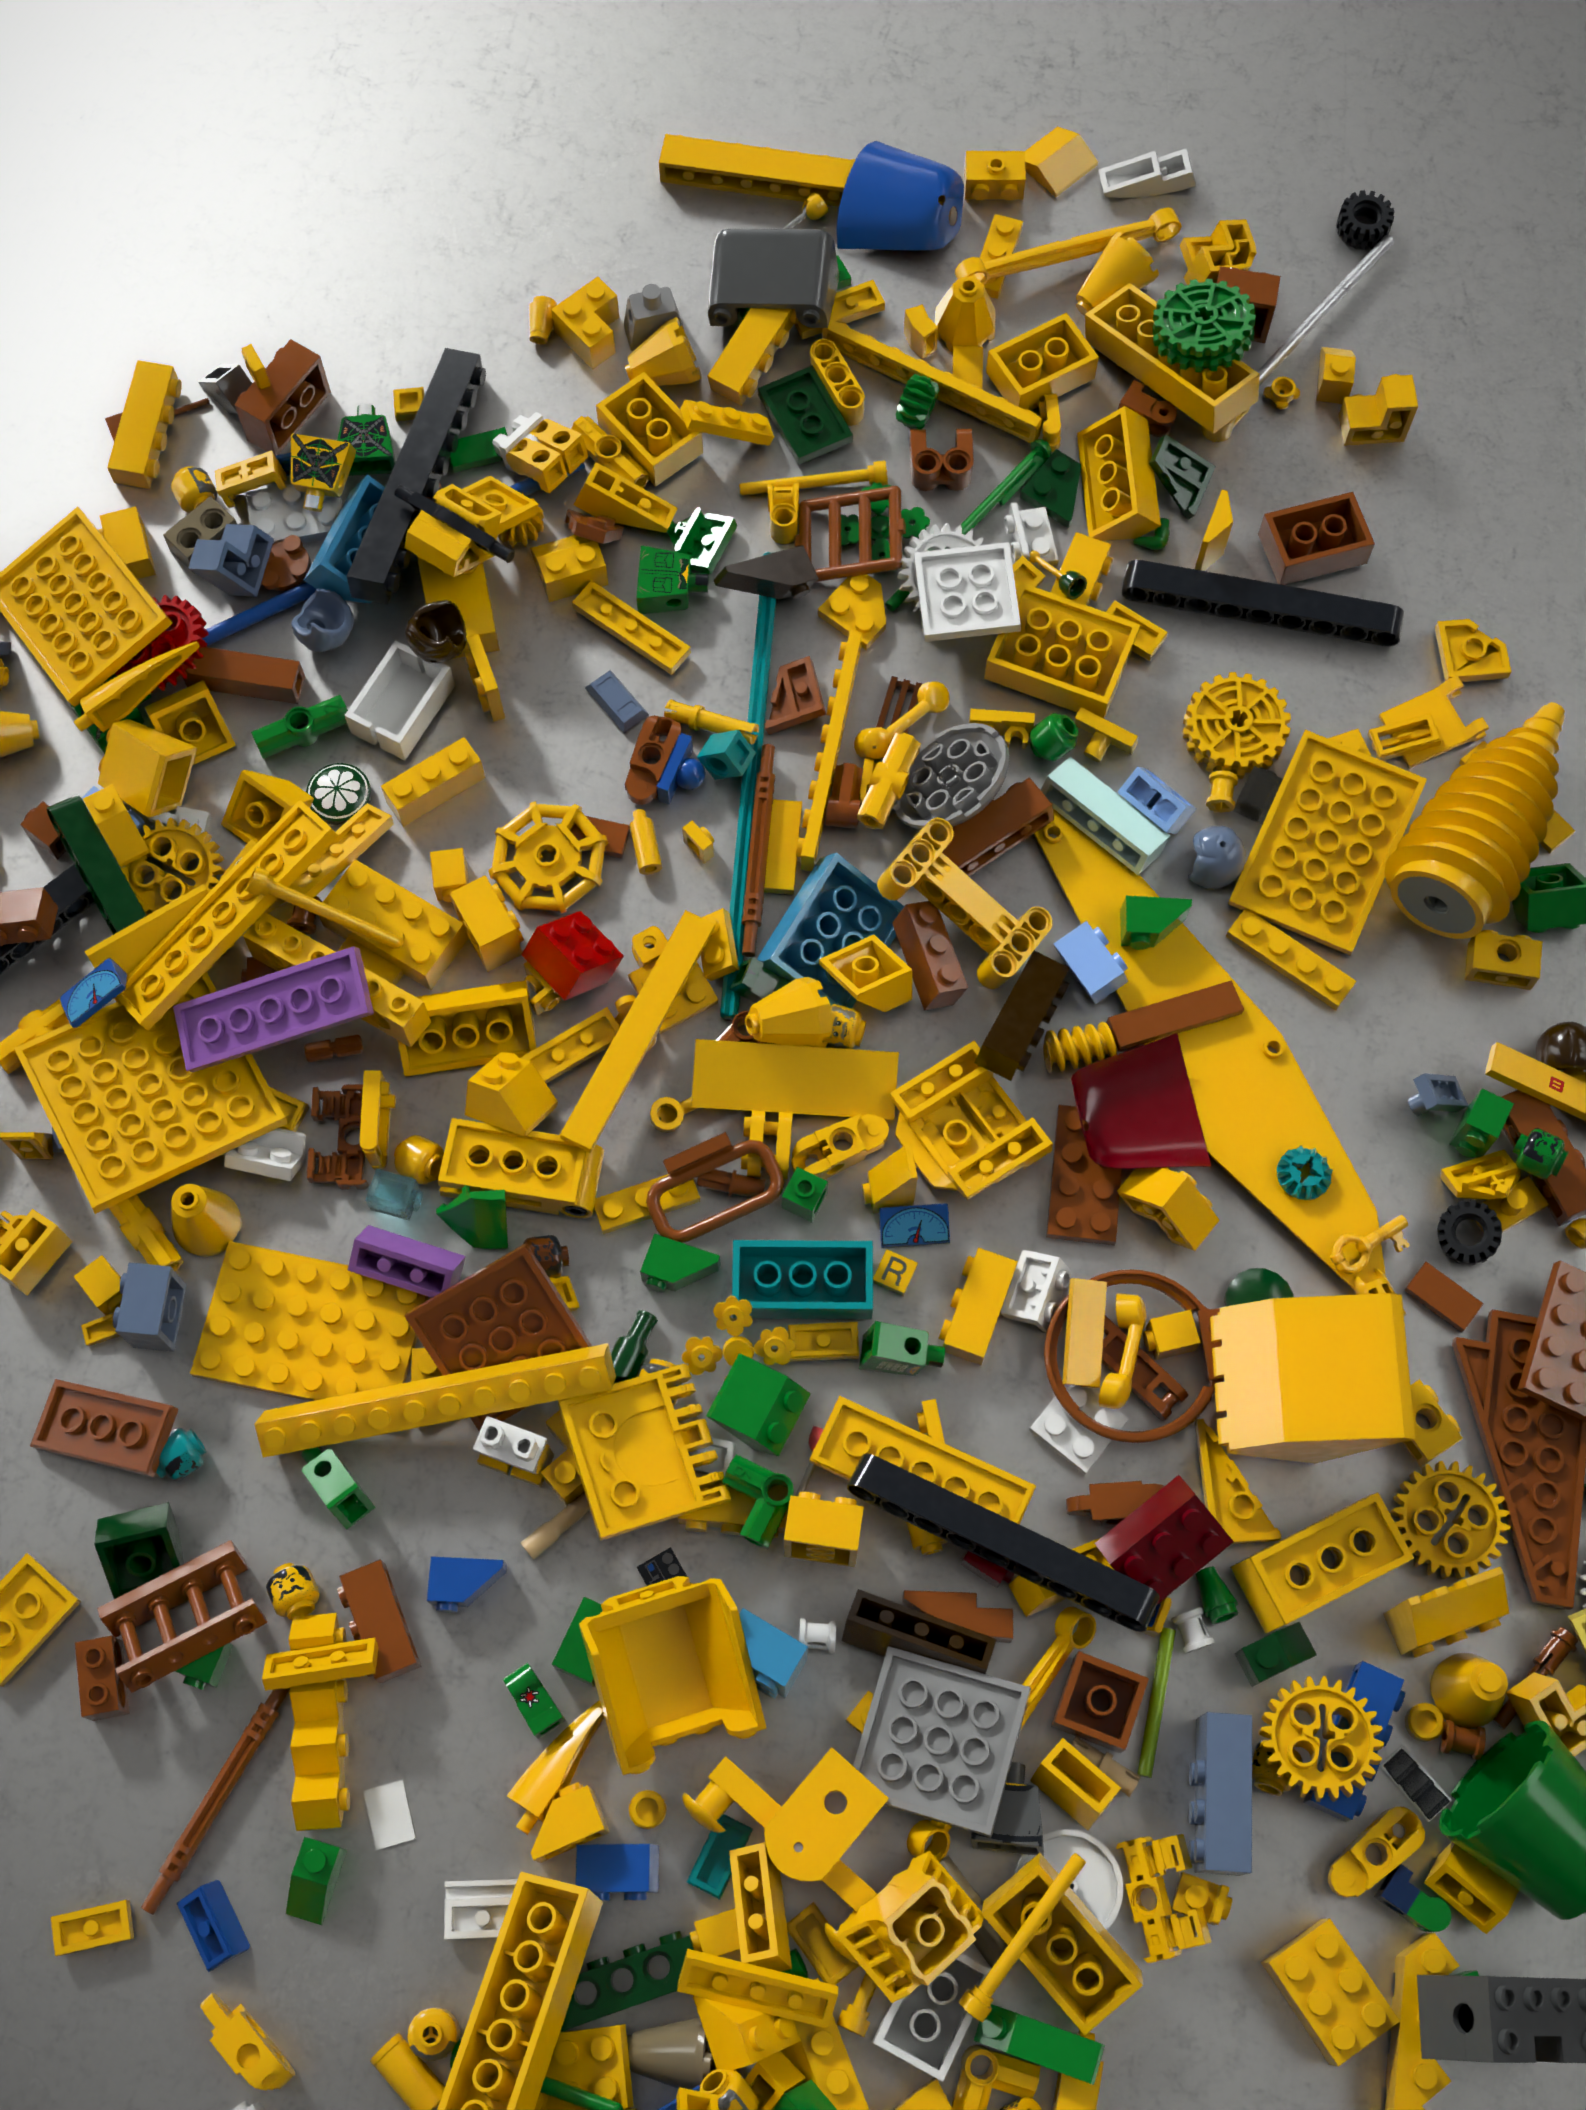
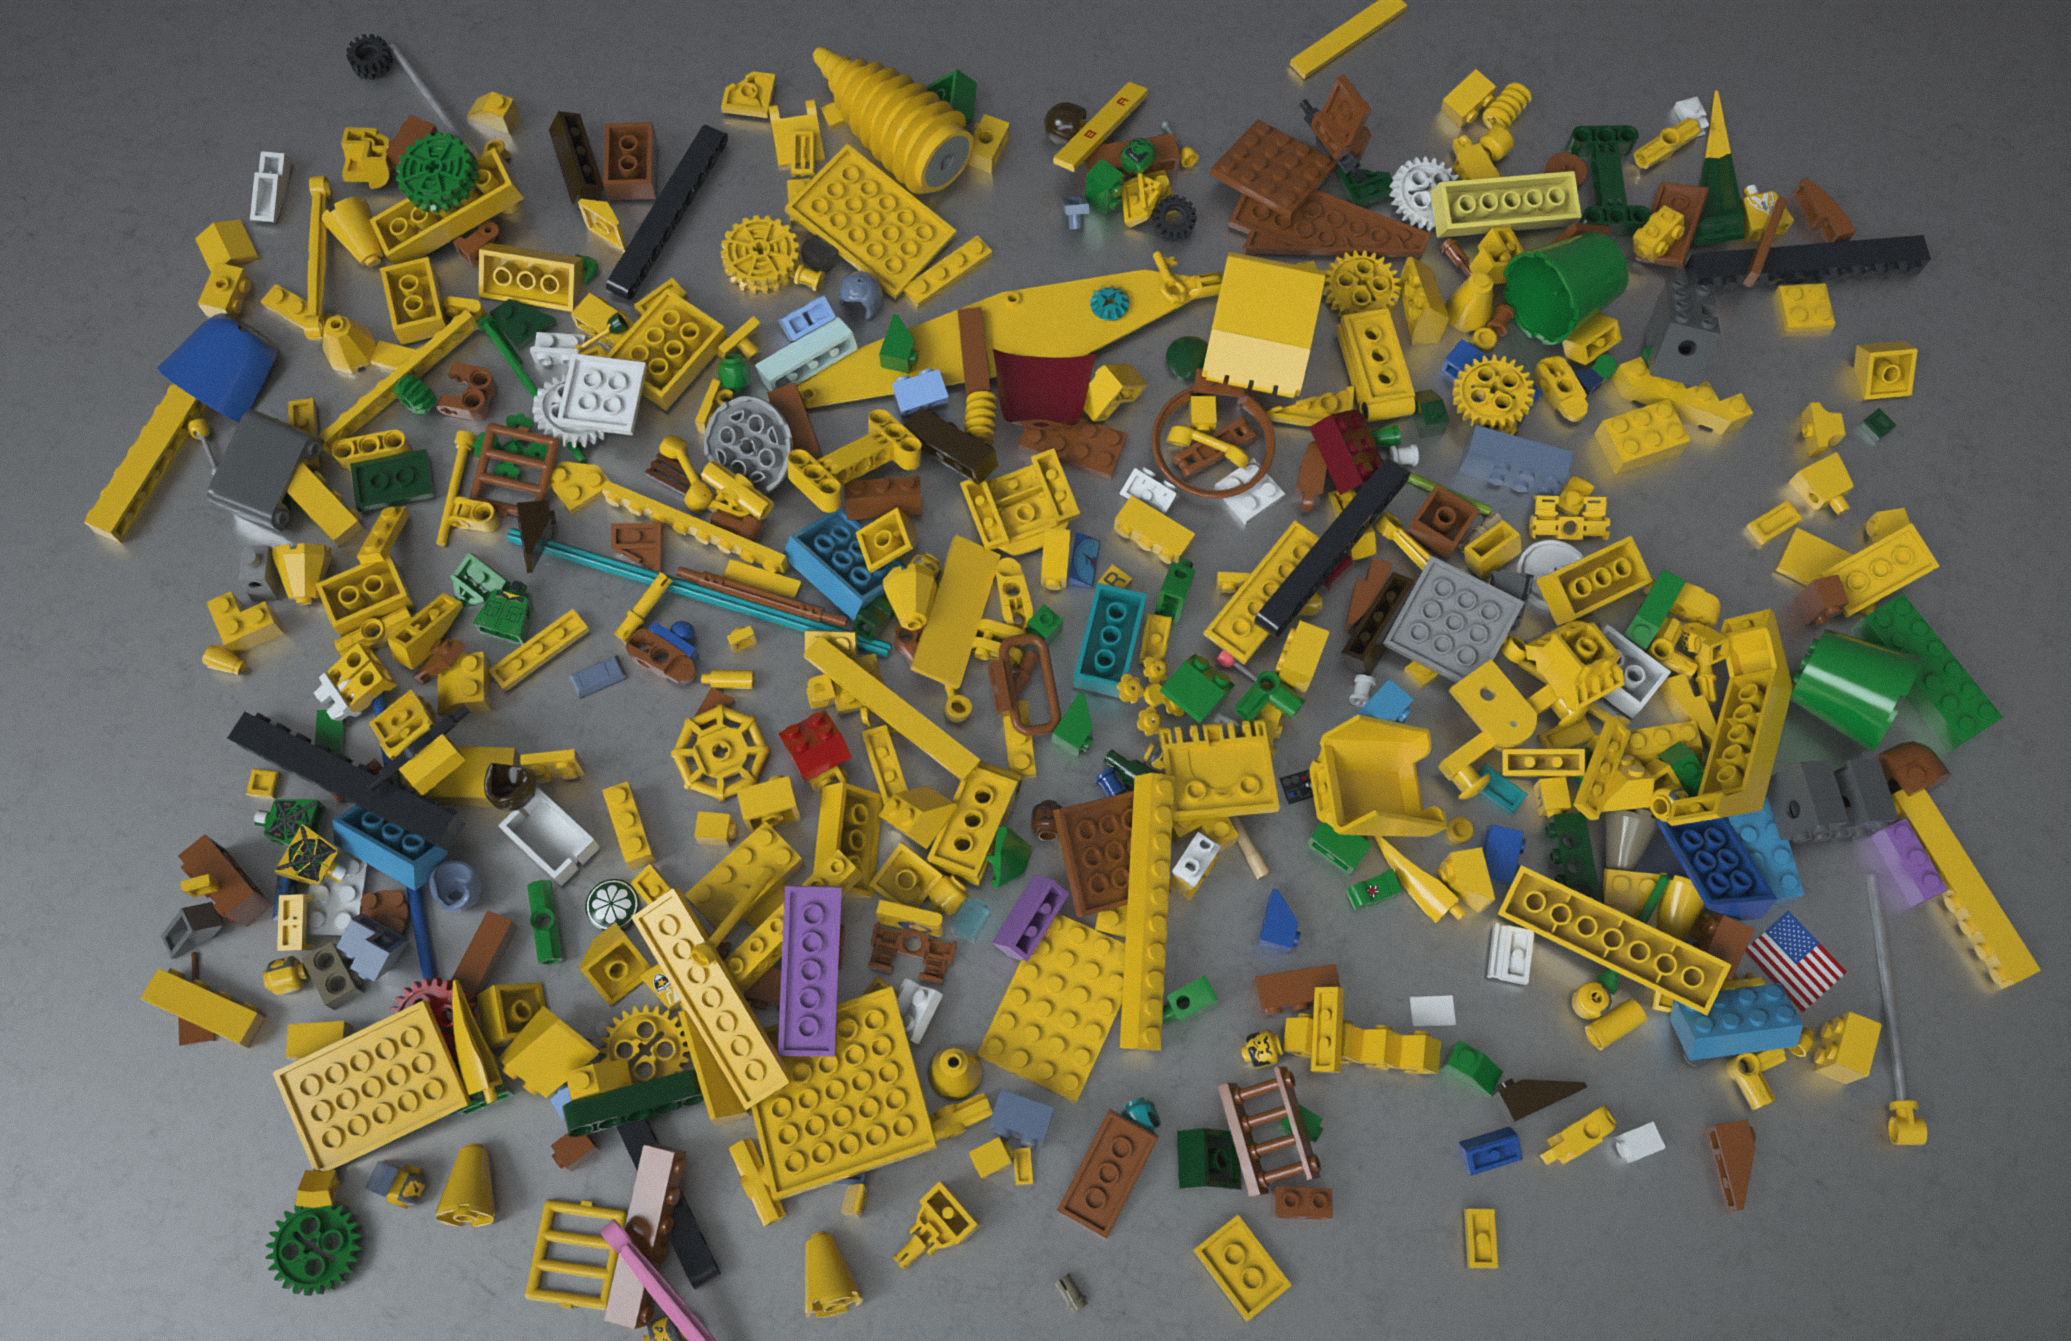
camera: 80 degrees left, 0 degrees up
slope [60,958,127,1028] -> none
dark orange axle [141,1688,290,1915] -> none
teal brick [697,730,756,780] -> none
yellow piece [904,304,939,360] -> none
yellow piece [958,1853,1086,2022] -> none
yellow tile [1062,1278,1107,1388] -> none
dark green wing [1149,434,1216,519] -> none
yellow brick [1338,374,1418,446] -> none
sticker [1379,1745,1452,1823] -> none
dark orange tile [1404,1262,1484,1333] -> none
none -> dark brown brick [549,111,604,206]
none -> yellow slope [869,842,943,908]
none -> blue bush [1094,767,1128,797]
none -> dark brown slope [1492,1078,1587,1125]

